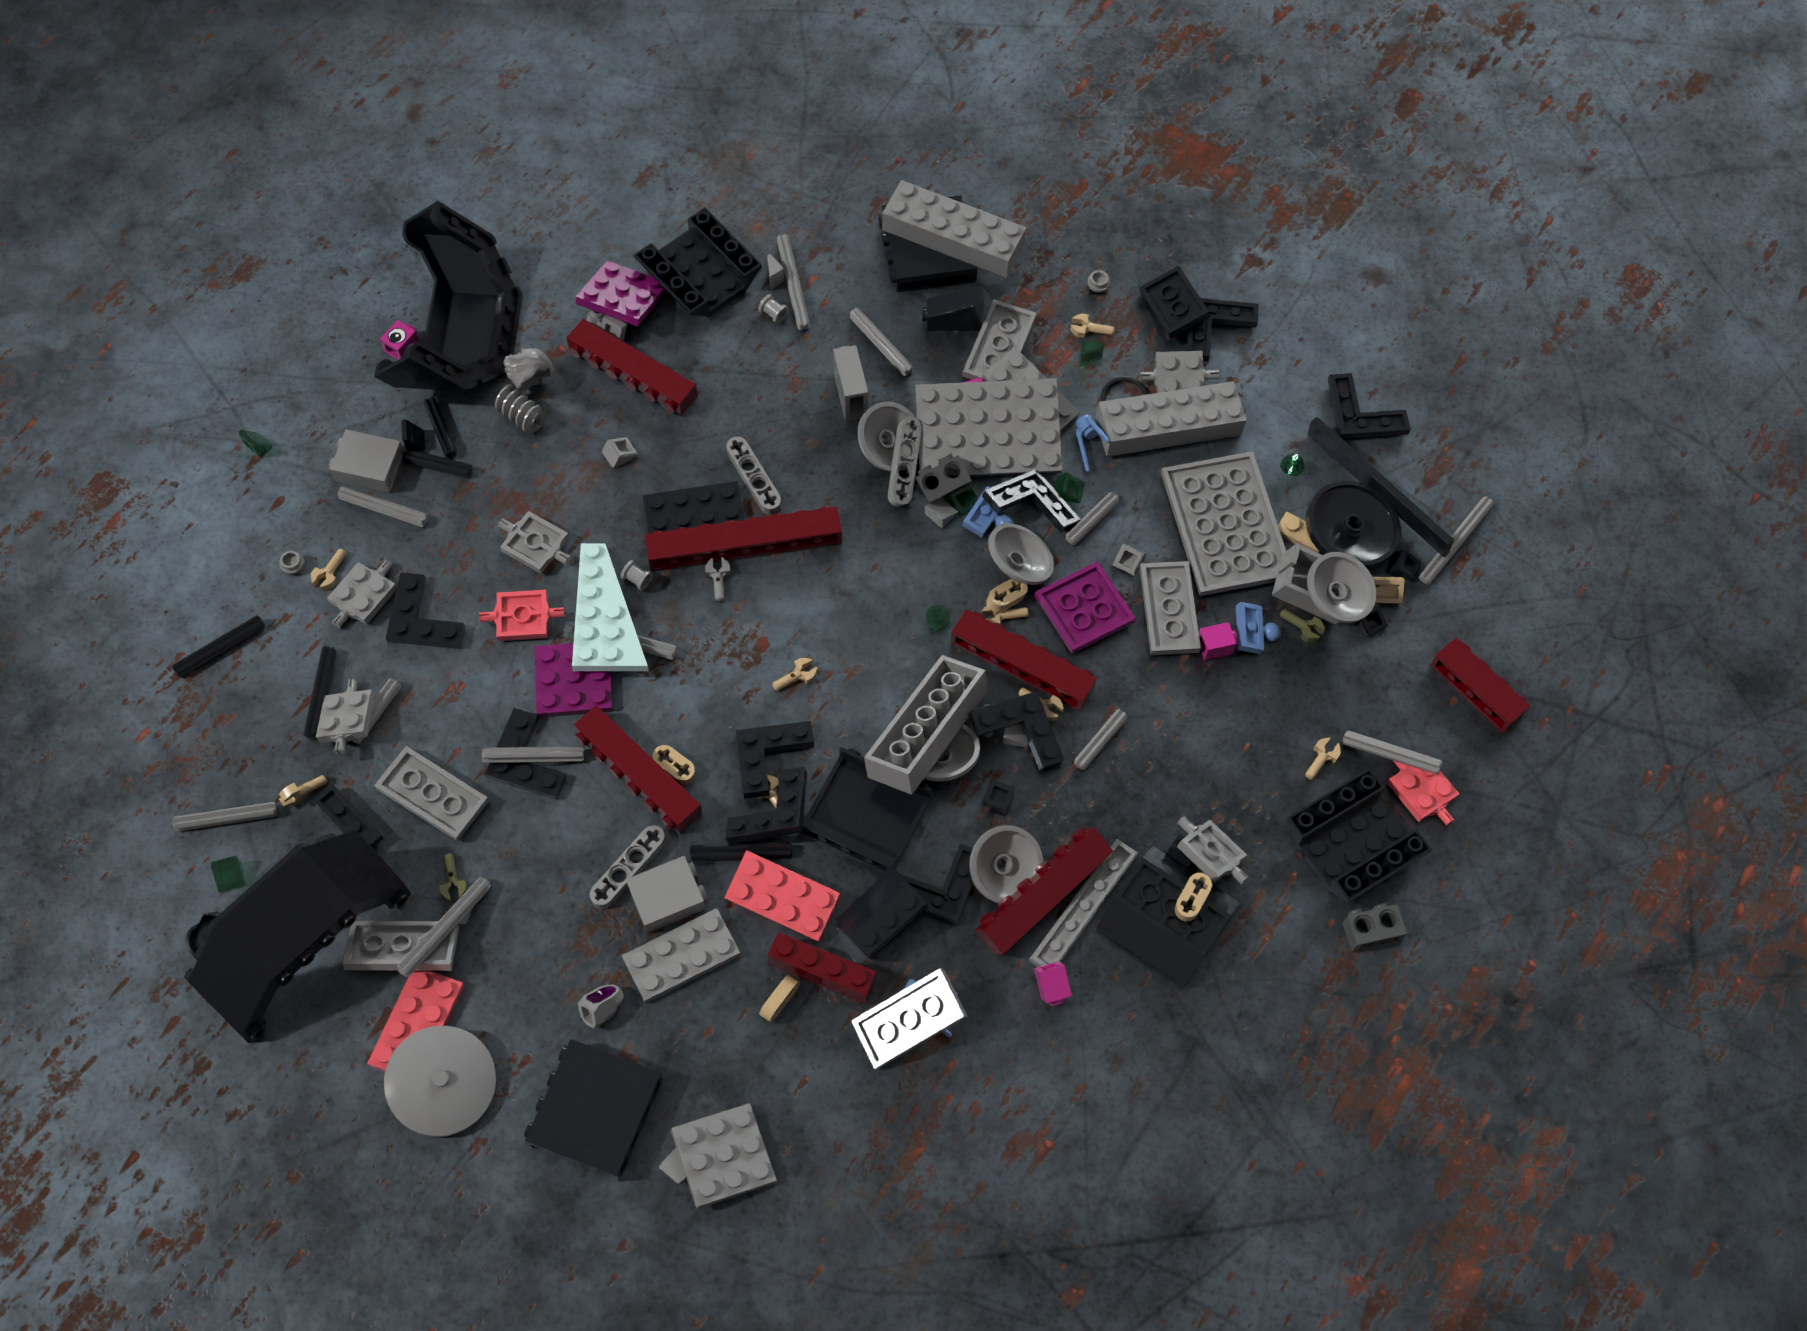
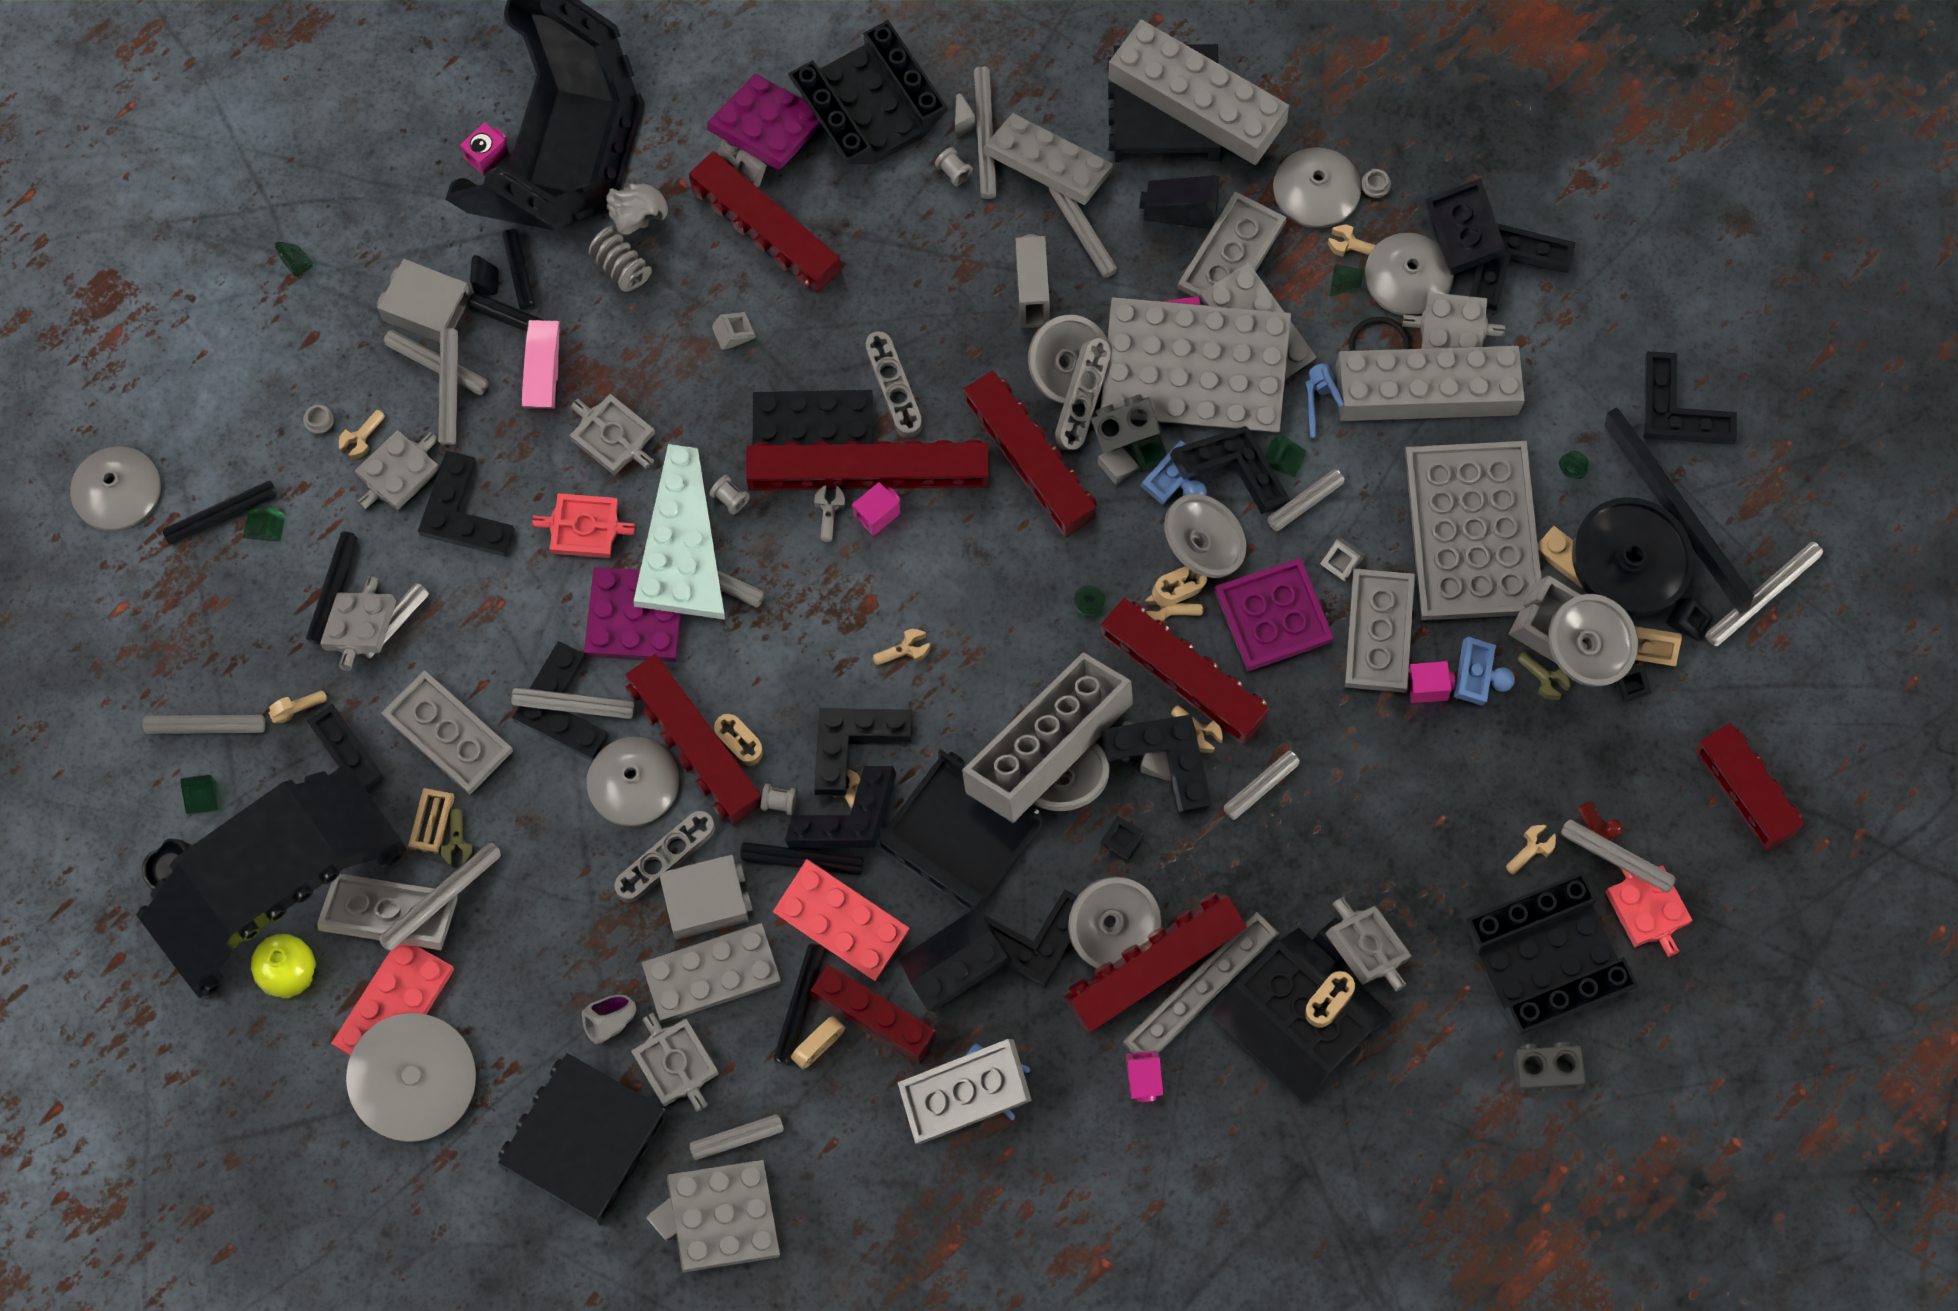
camera: 15 degrees right, 5 degrees up
none -> light grey dish [70,446,161,531]
none -> clear green slope [243,506,285,541]
none -> neon yellow cylinder [251,934,316,998]
none -> tan tile [408,788,455,855]
none -> light grey axle [438,328,458,445]
none -> bright pink slope [522,320,560,409]
none -> light grey dish [587,737,680,827]
none -> light grey plate [631,1013,719,1111]
none -> light grey axle [690,1114,783,1160]
none -> light grey bush [761,783,797,815]
none -> black axle [774,944,825,1065]
none -> dark pink brick [852,482,900,537]
none -> dark red brick [963,370,1097,537]
none -> light grey plate [983,113,1114,205]
none -> light grey dish [1273,147,1361,228]
none -> light grey dish [1364,233,1454,316]
none -> clear red arm [1579,802,1623,840]

